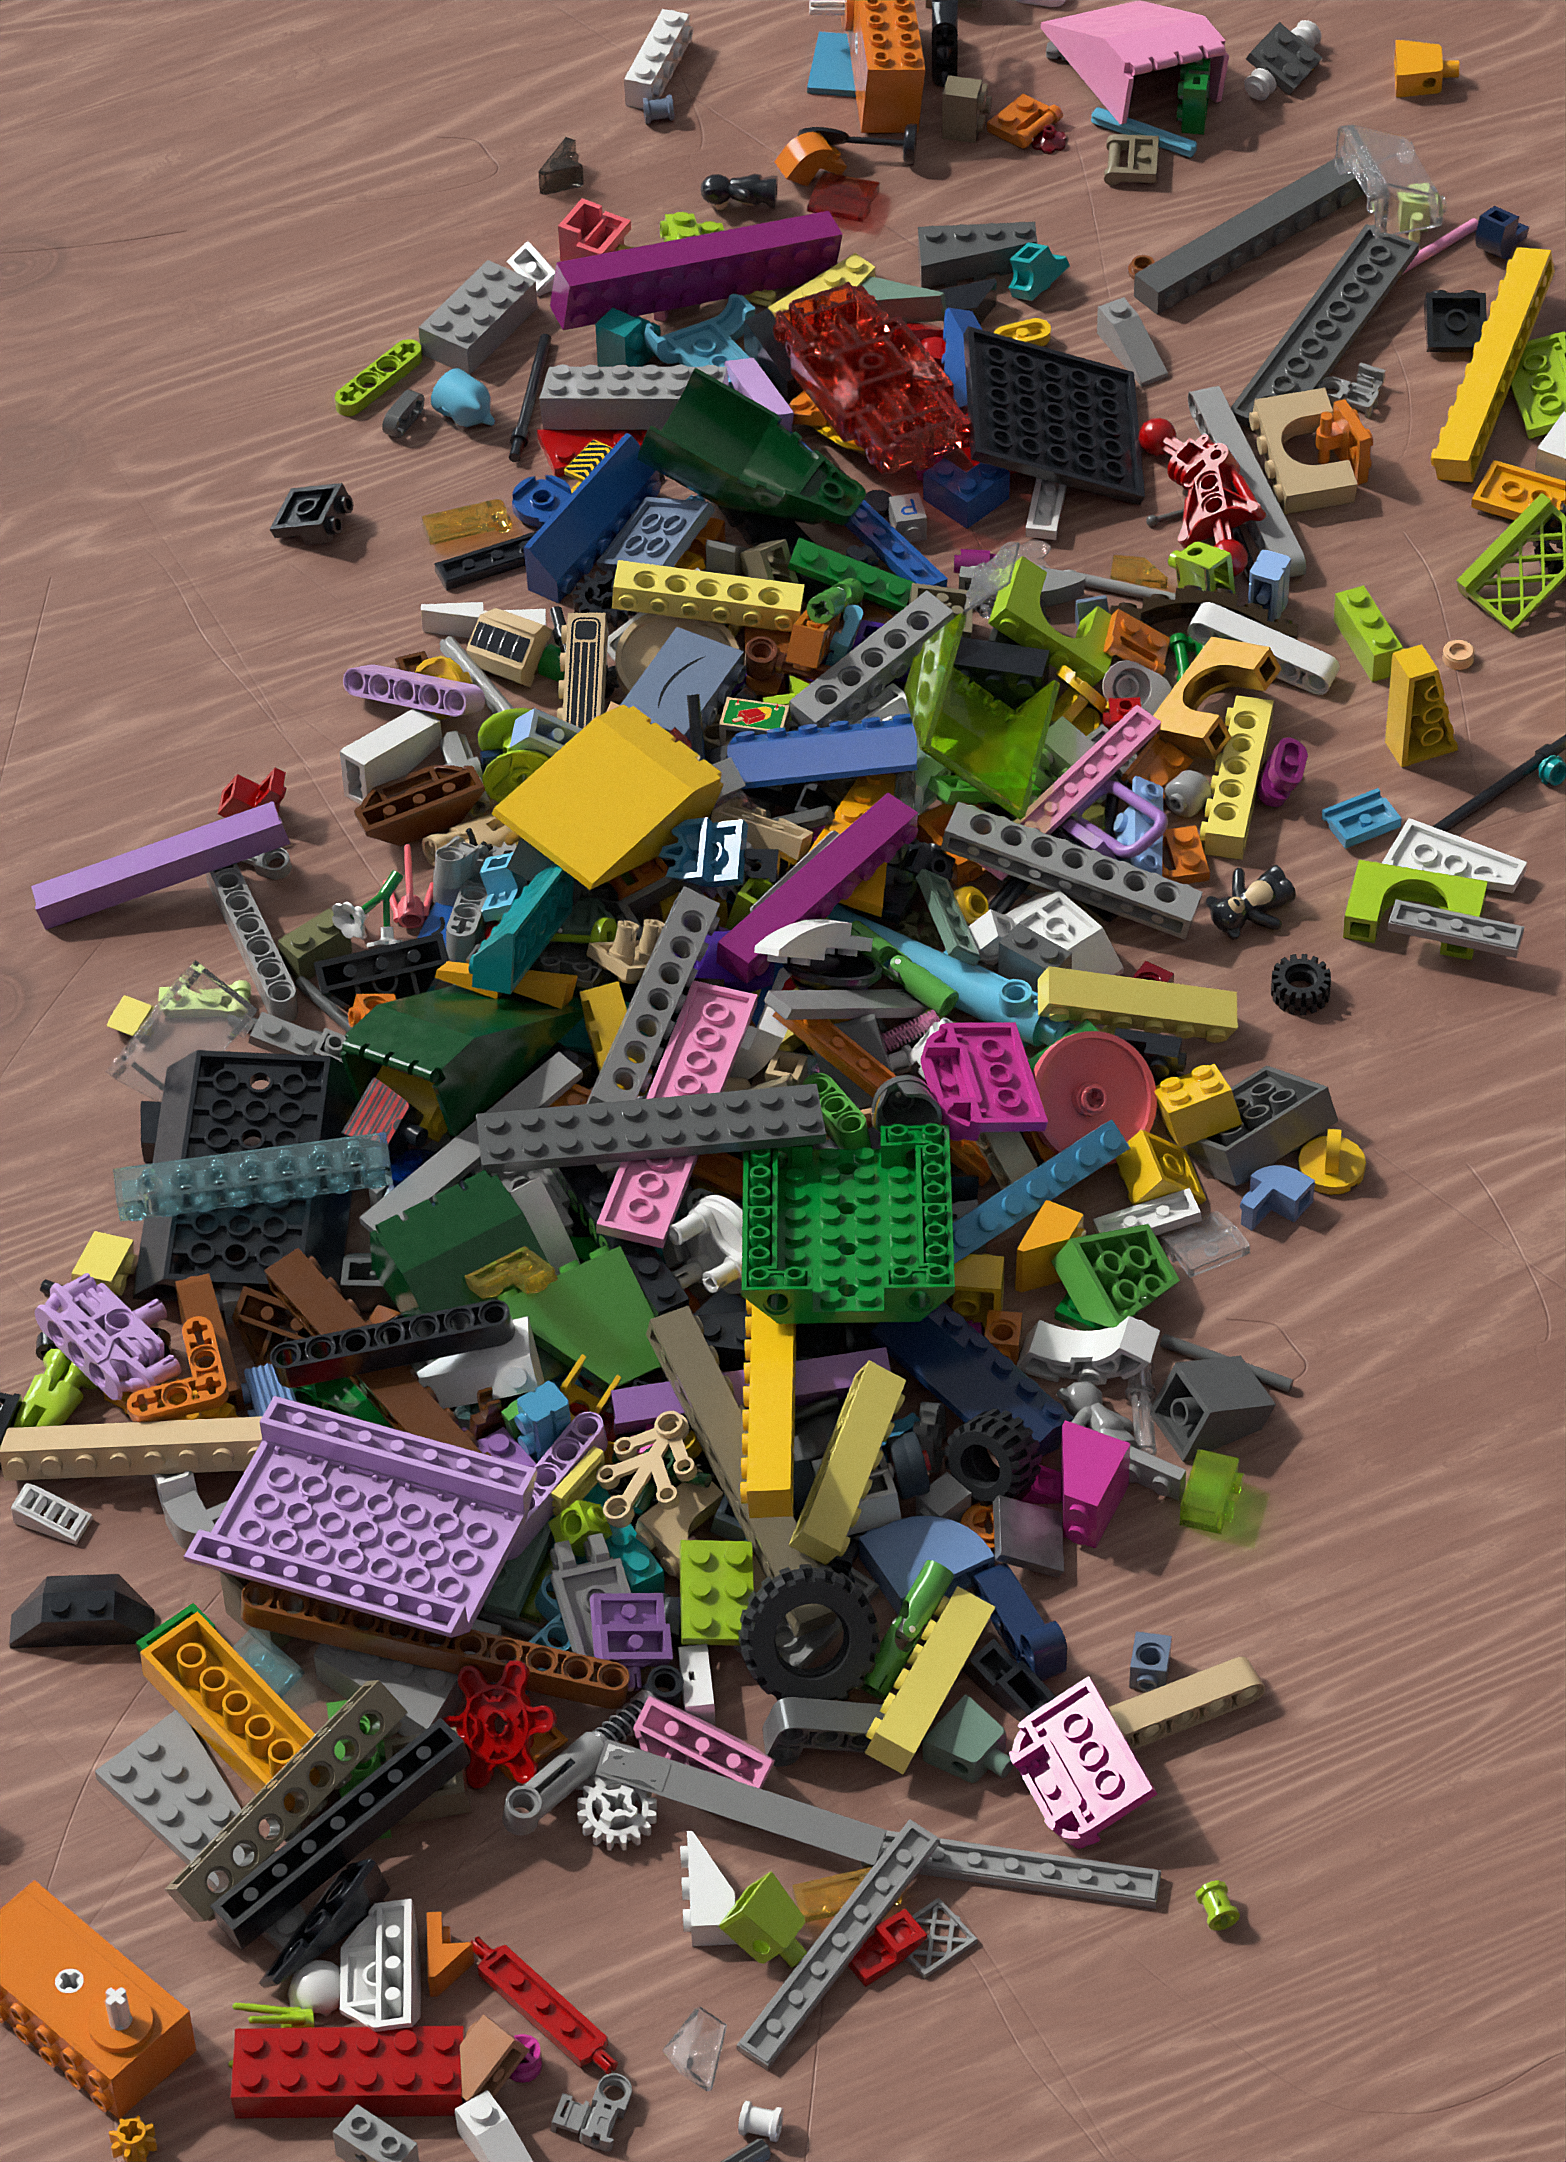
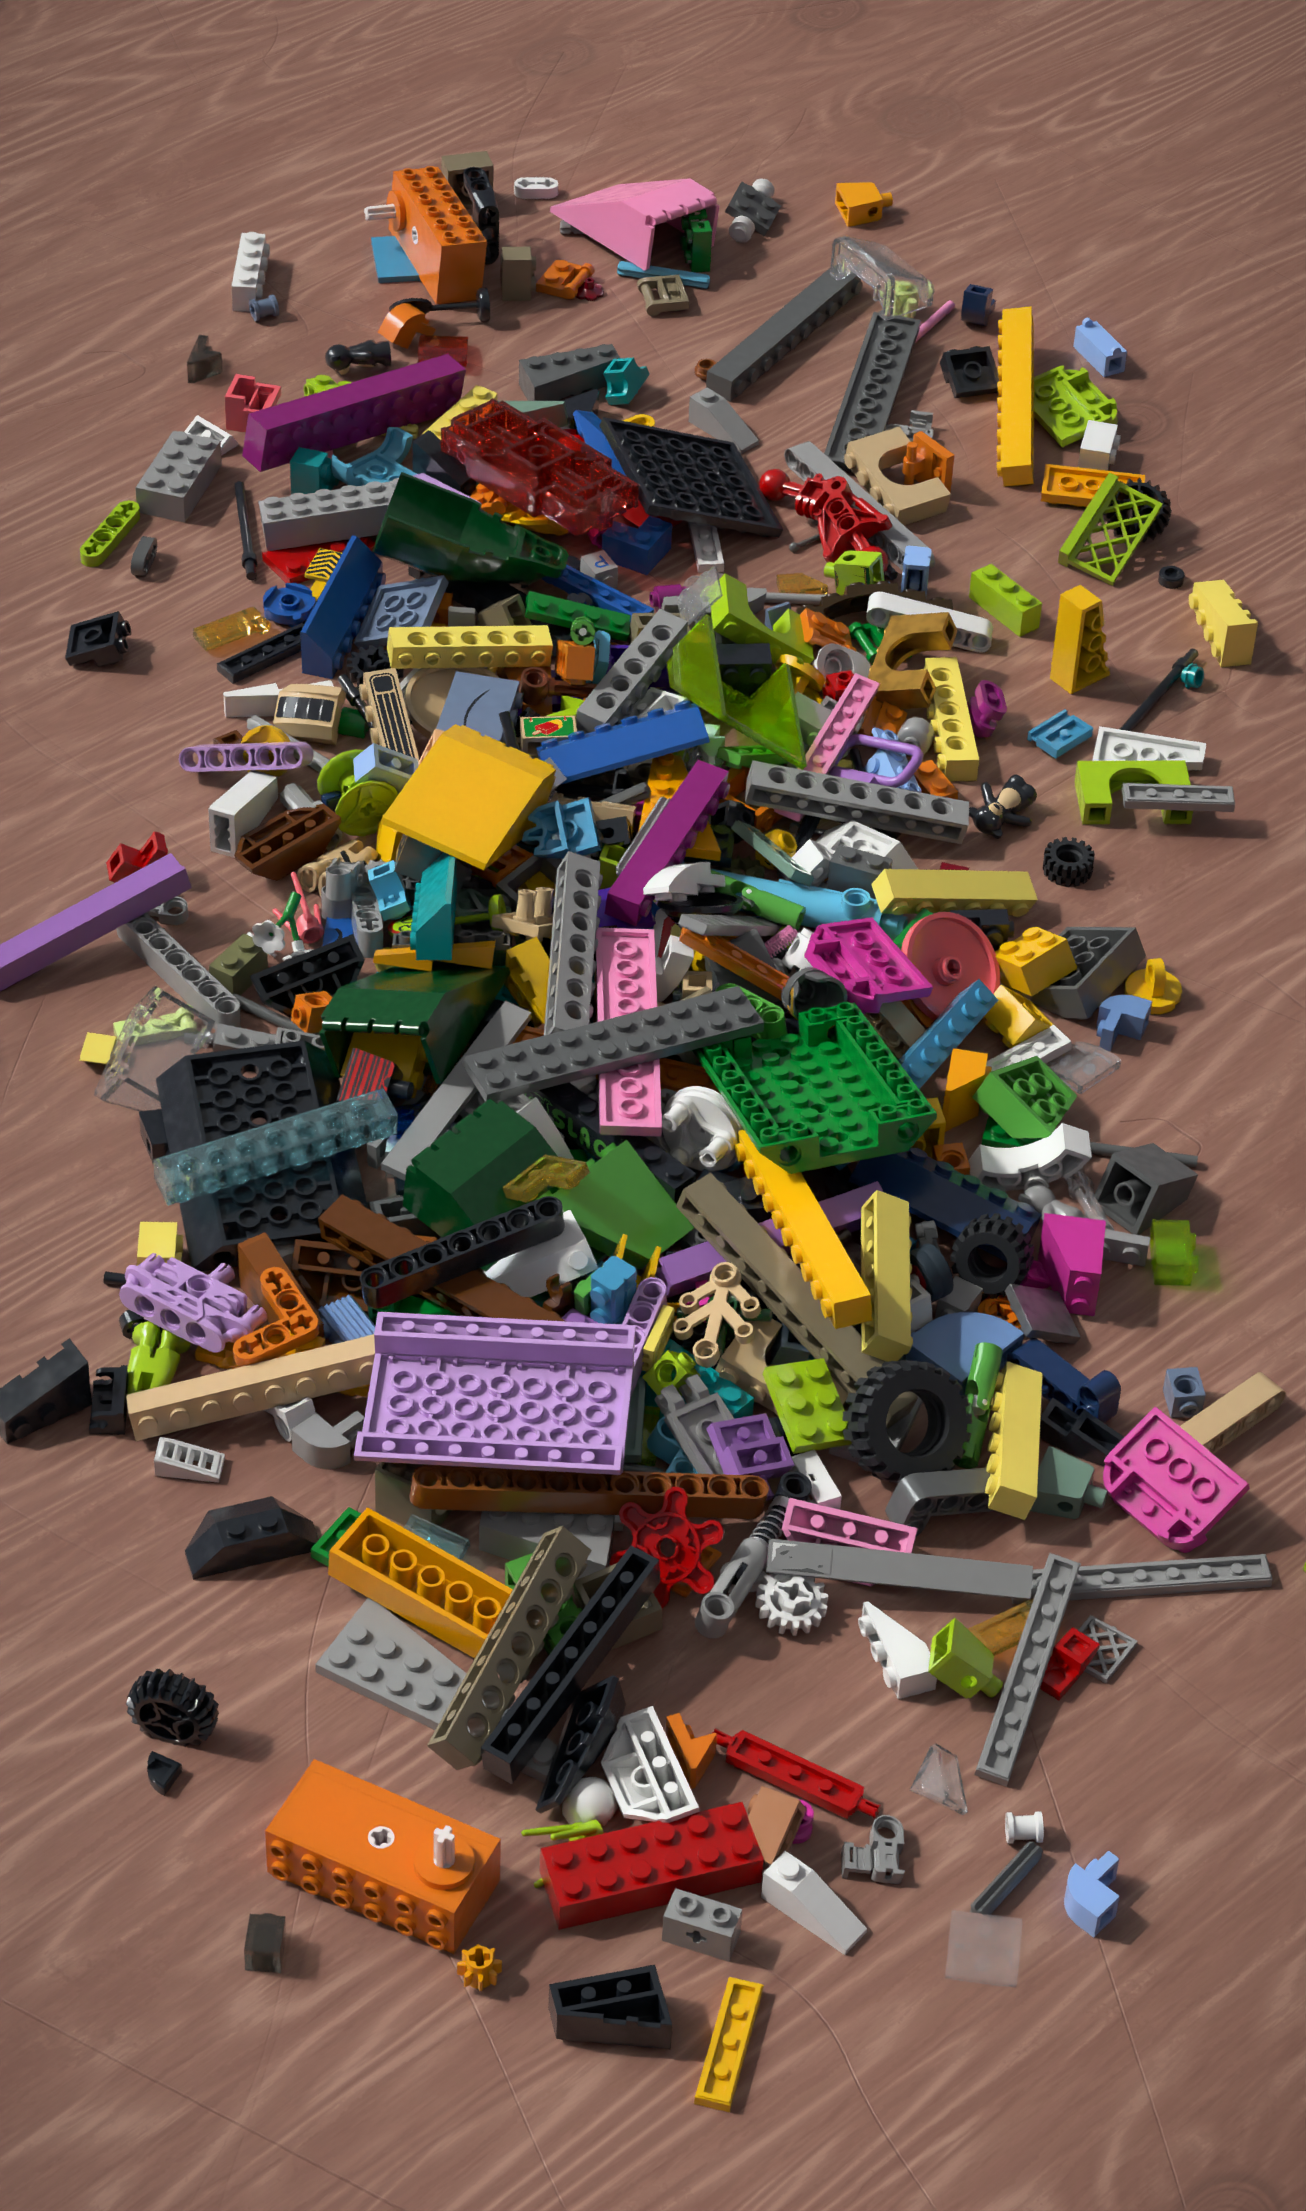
camera: 20 degrees left, 5 degrees down
medium azure piece [431,368,495,428] -> none

